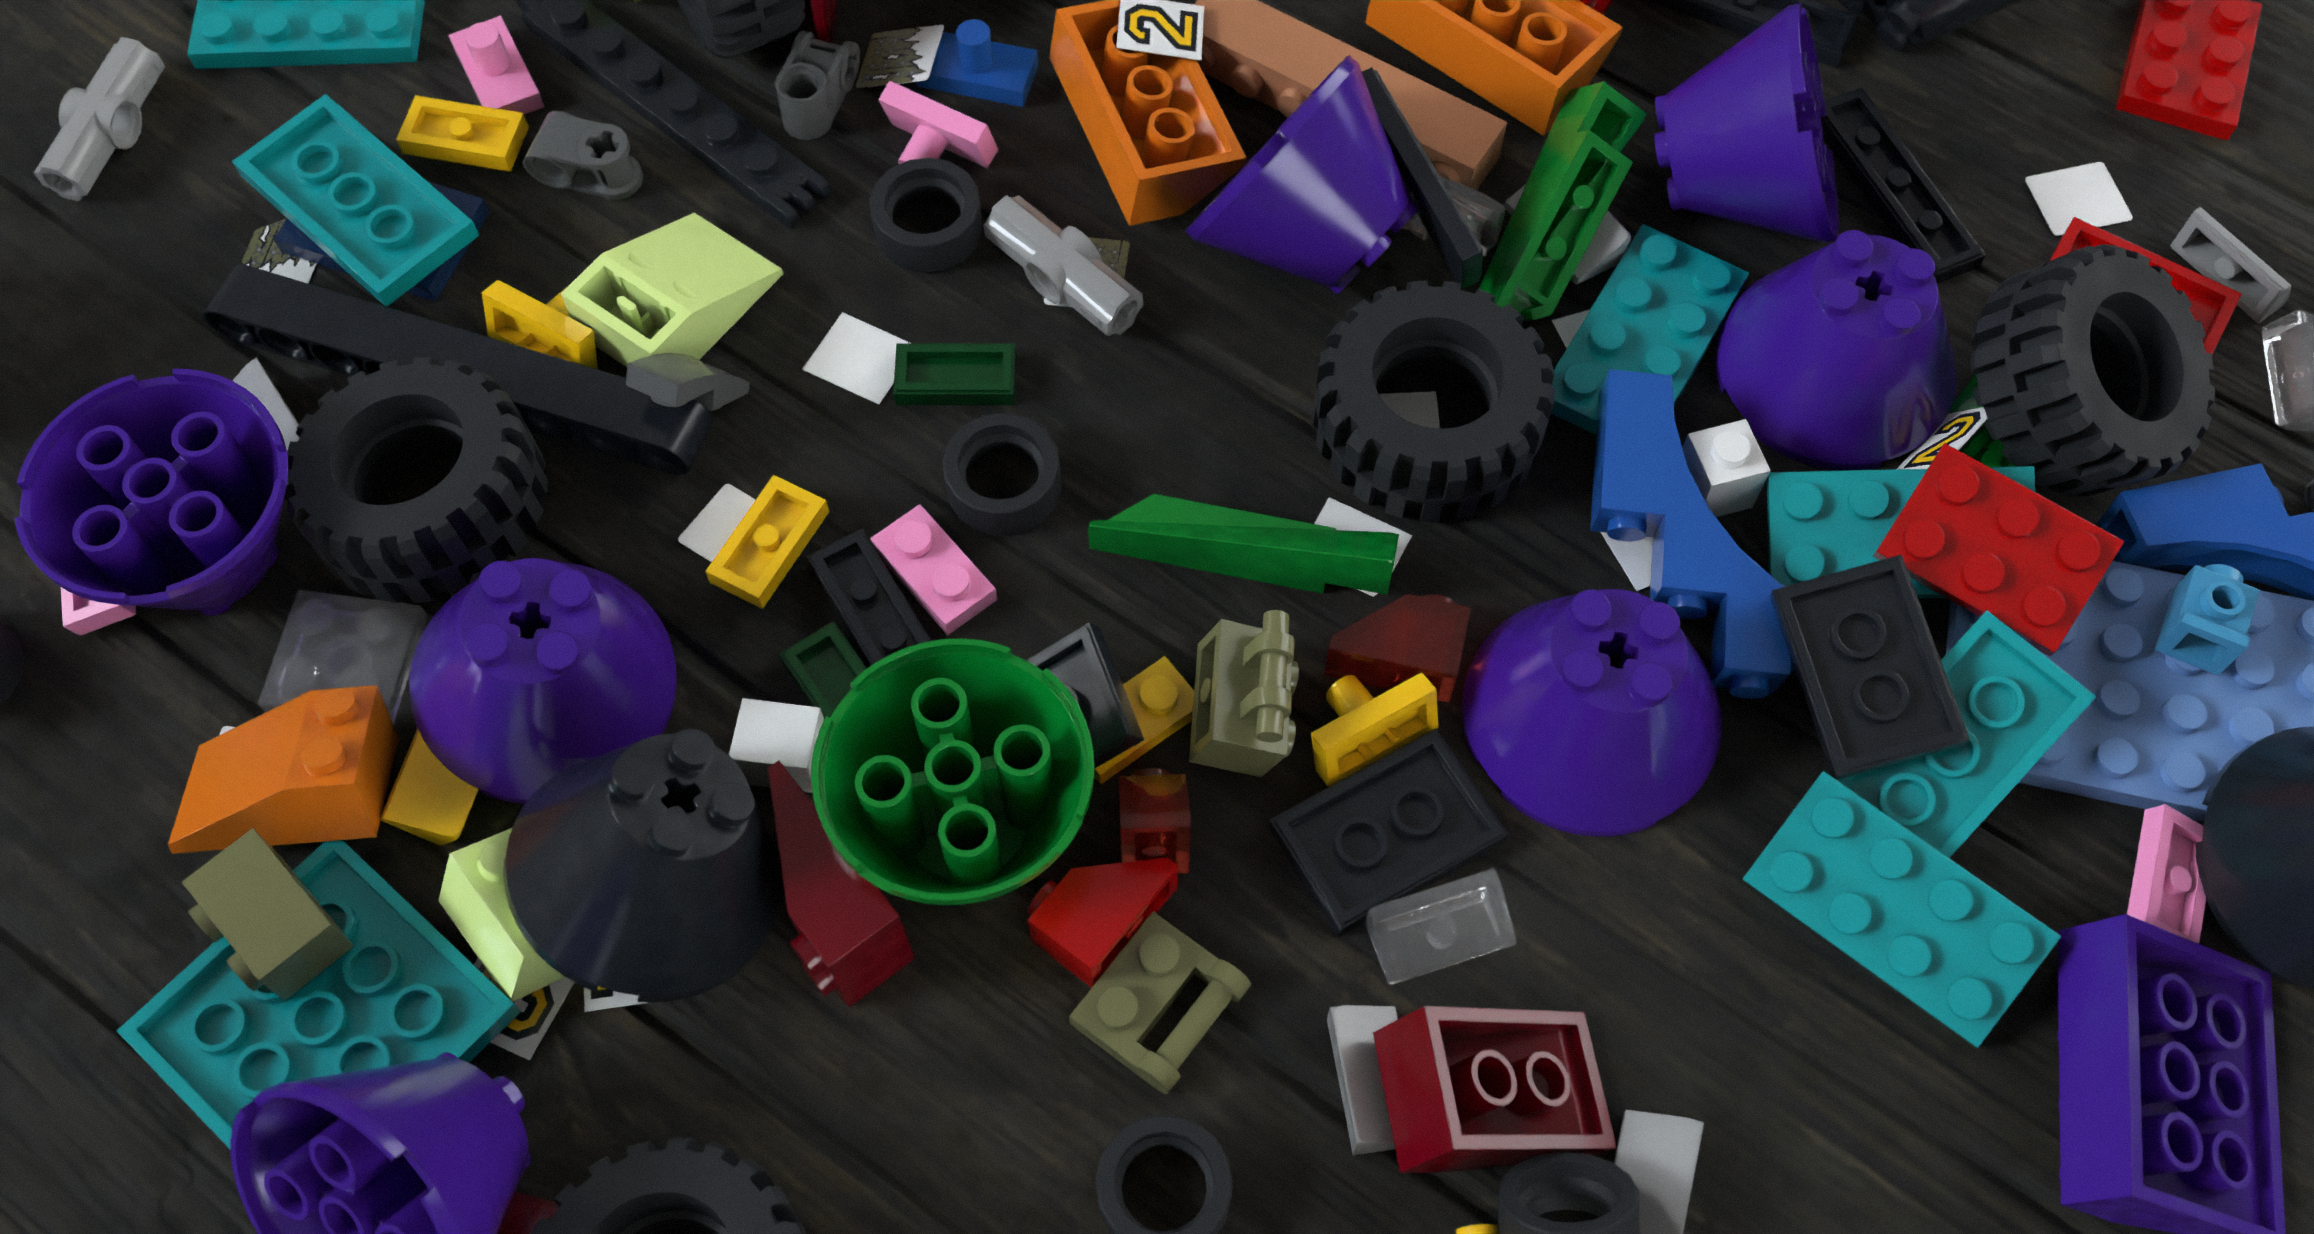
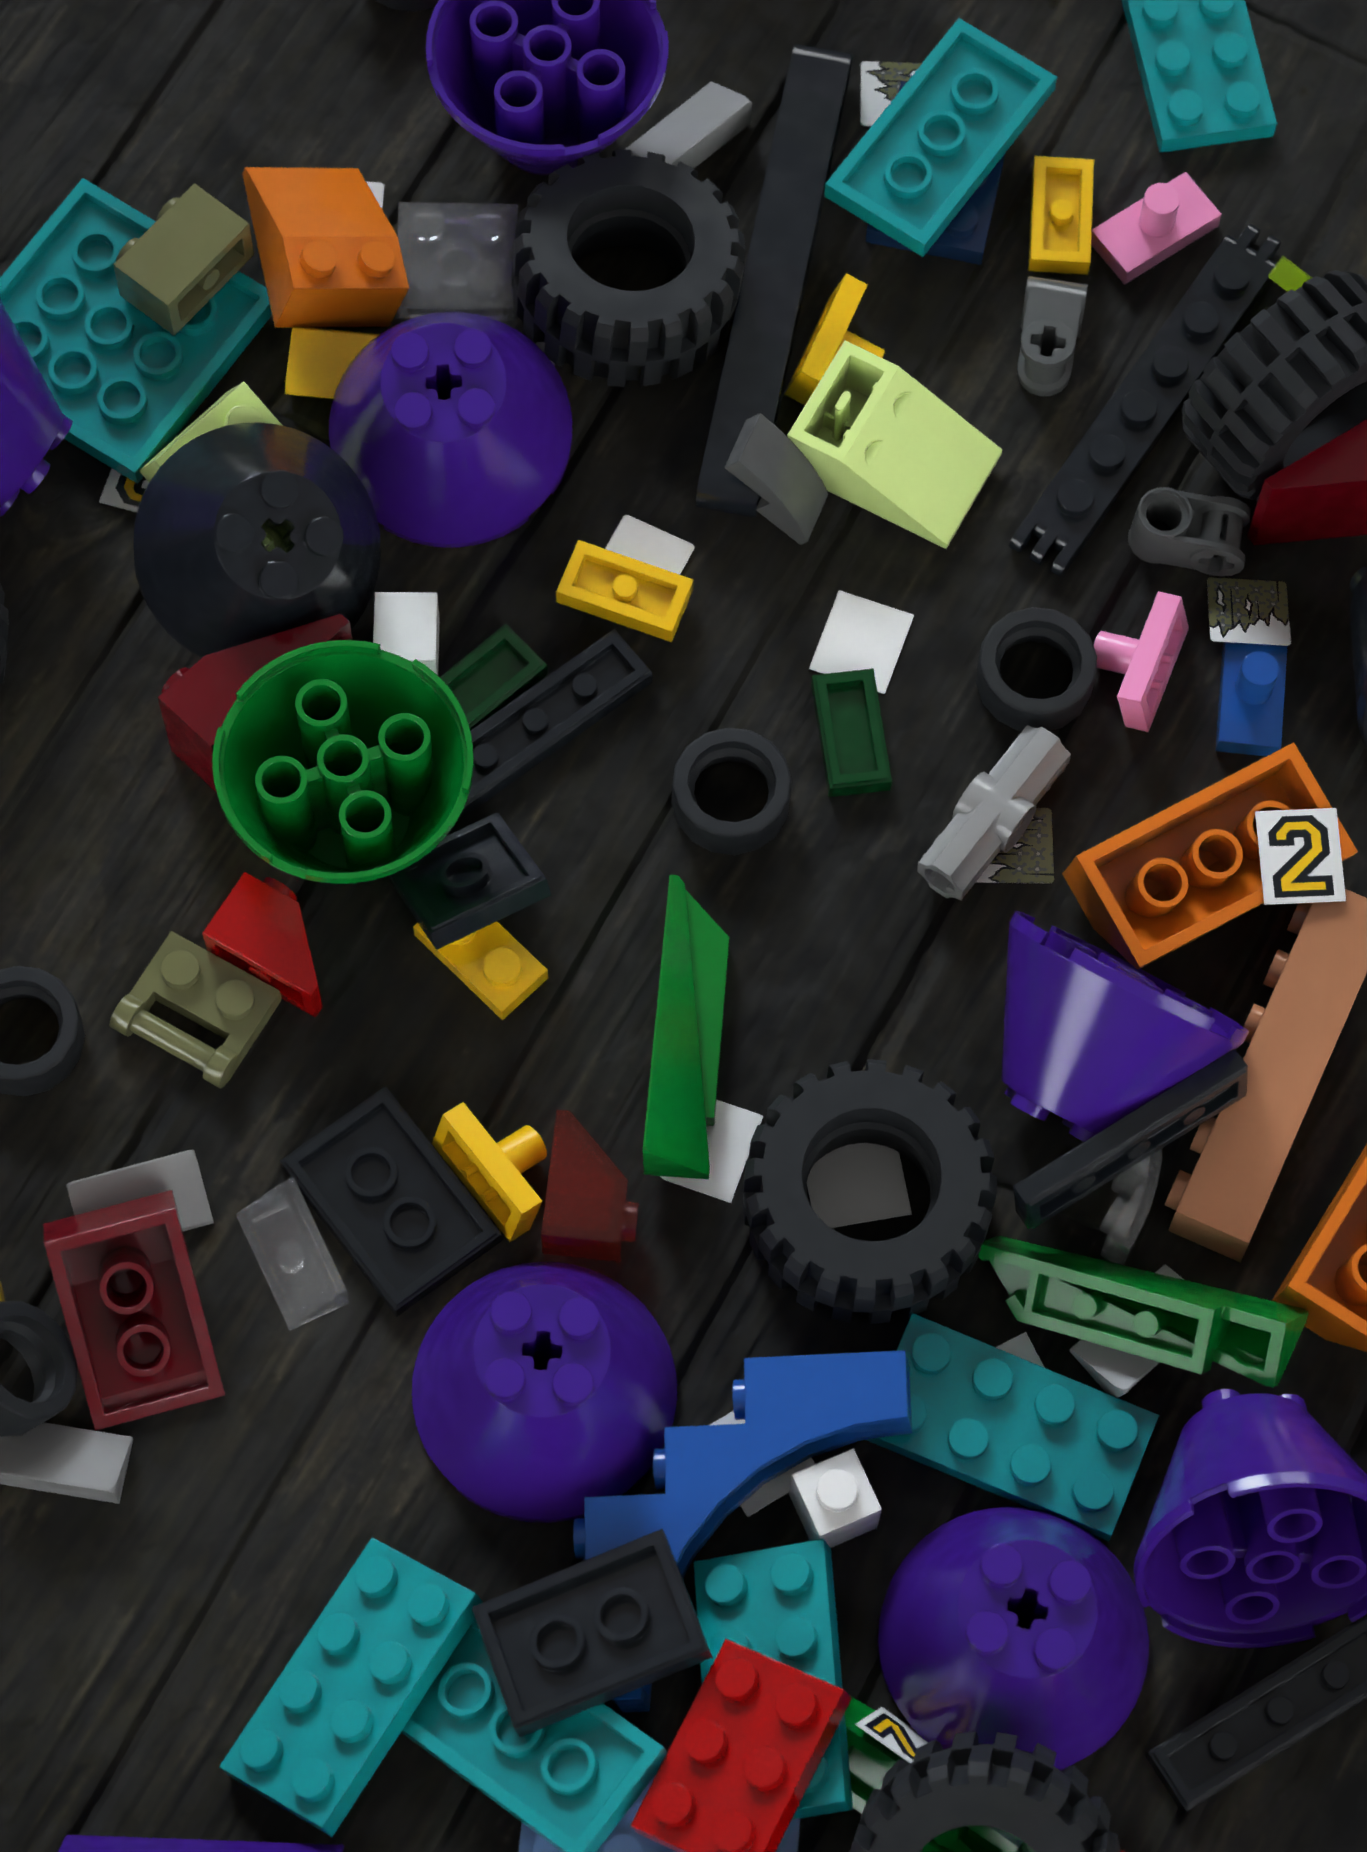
camera: 80 degrees right, 5 degrees up
bright pink plate [870,504,997,636] -> none
clear red slope [1119,768,1191,873] -> none
olive brick [1189,610,1299,777] -> none

